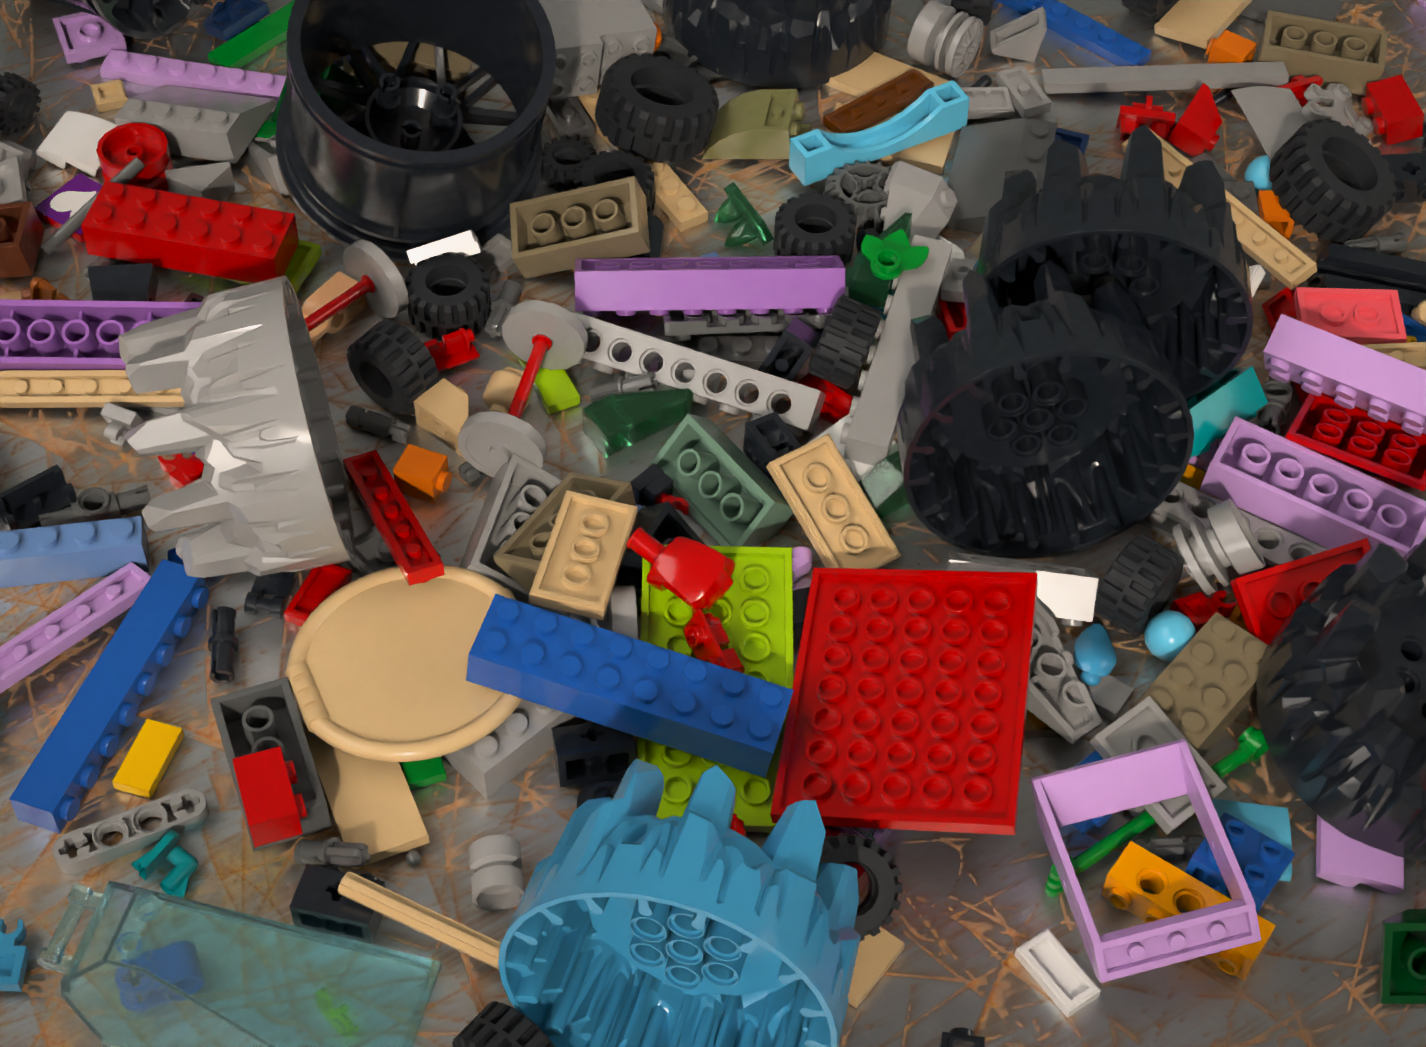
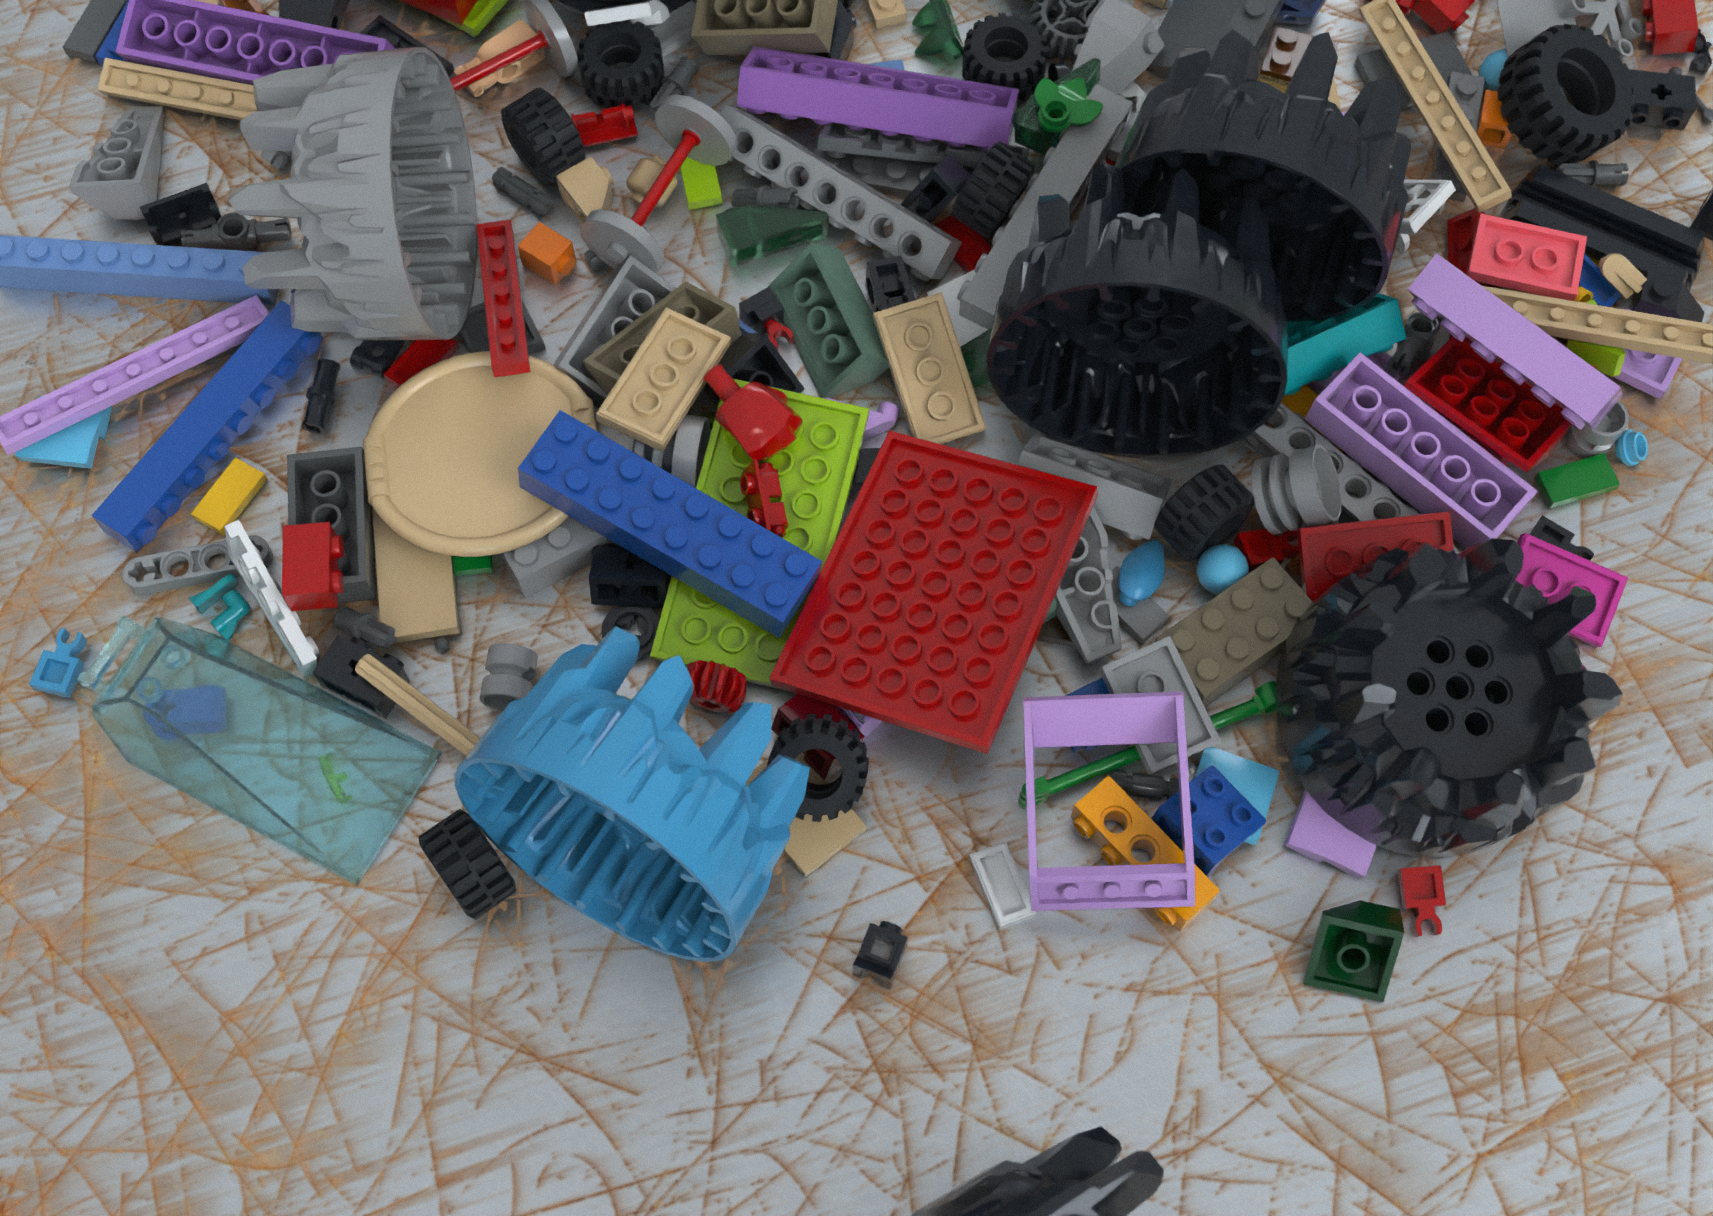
camera: 15 degrees right, 15 degrees up
none -> white wing [225,520,320,678]

